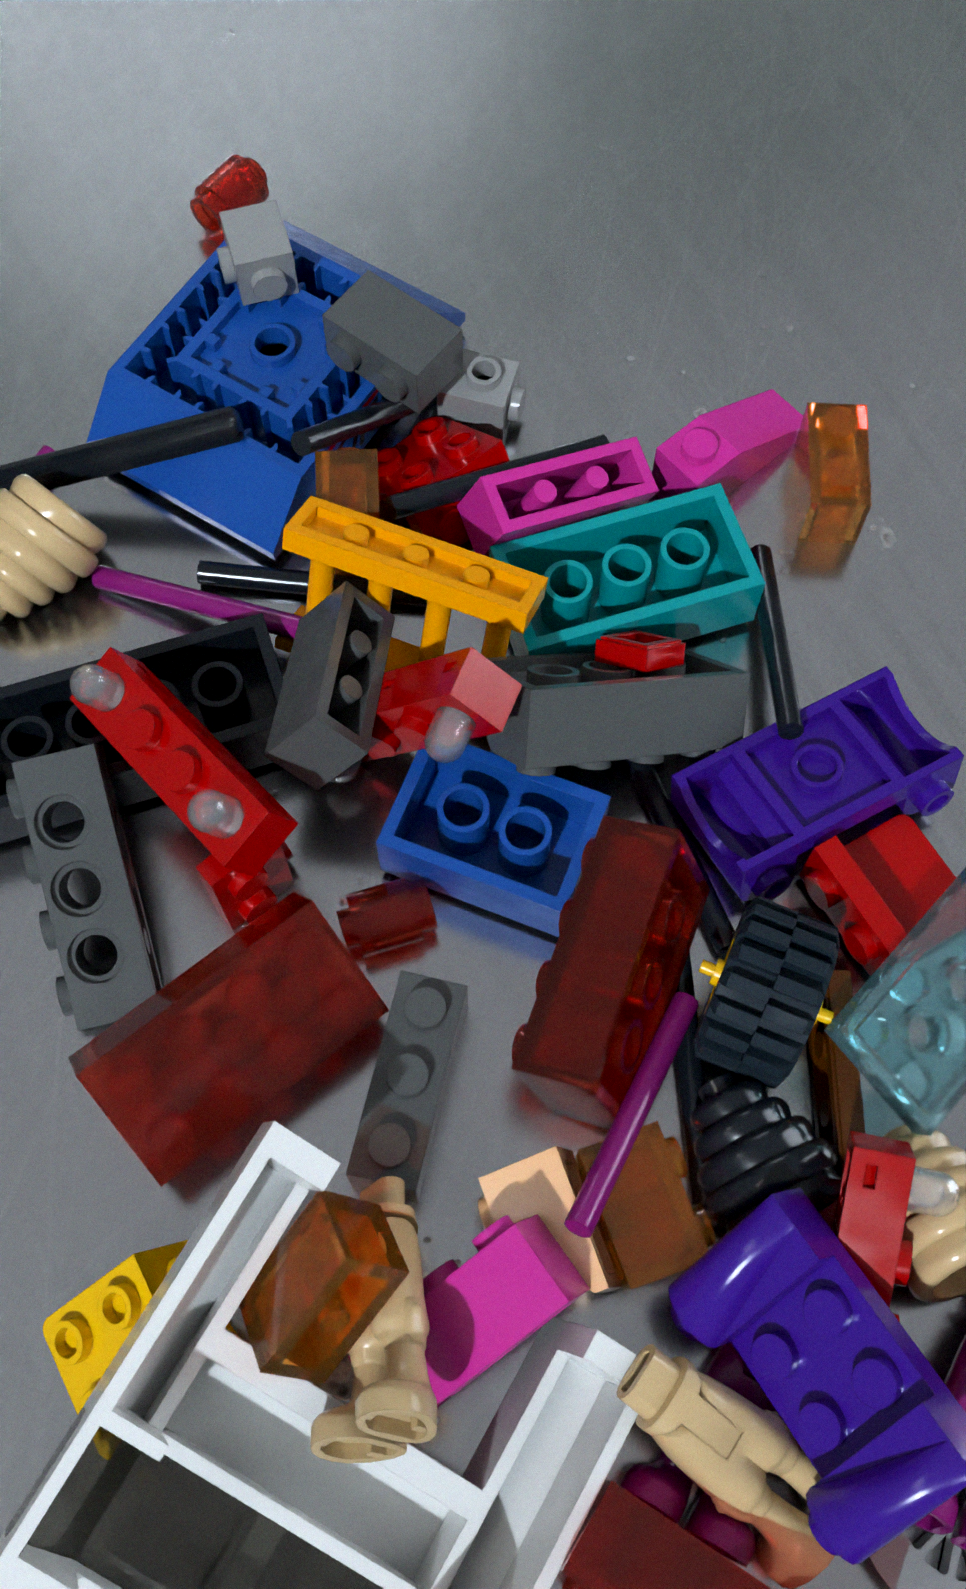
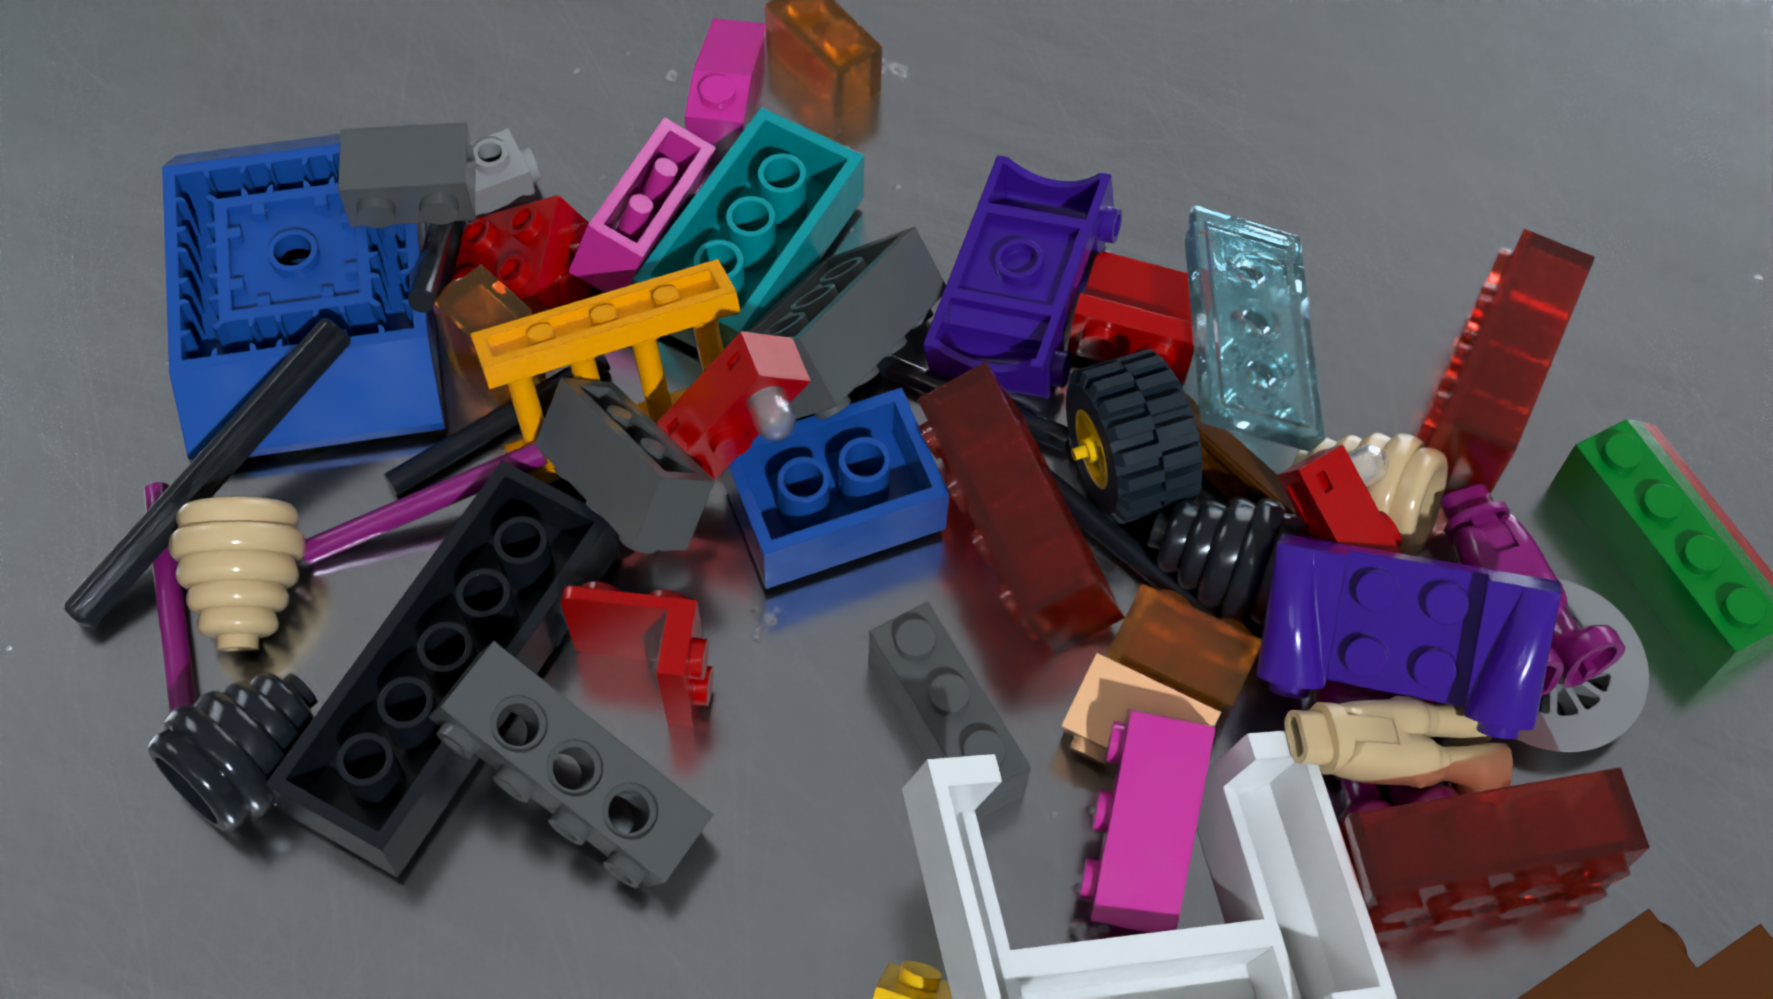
camera: 45 degrees left, 5 degrees down
clear red brick [68,891,389,1187] -> none
red piece [69,647,299,877] -> none
clear red brick [190,154,269,236] -> none
light grey brick [216,199,299,306] -> none
clear orange brick [239,1190,410,1383] -> none
tan piece [310,1176,437,1464] -> none
clear red brick [336,877,438,958] -> none
black bar [386,434,609,520] -> none
magenta bar [564,992,699,1238] -> none
red tile [594,630,686,672] -> none
black bar [750,544,804,740] -> none

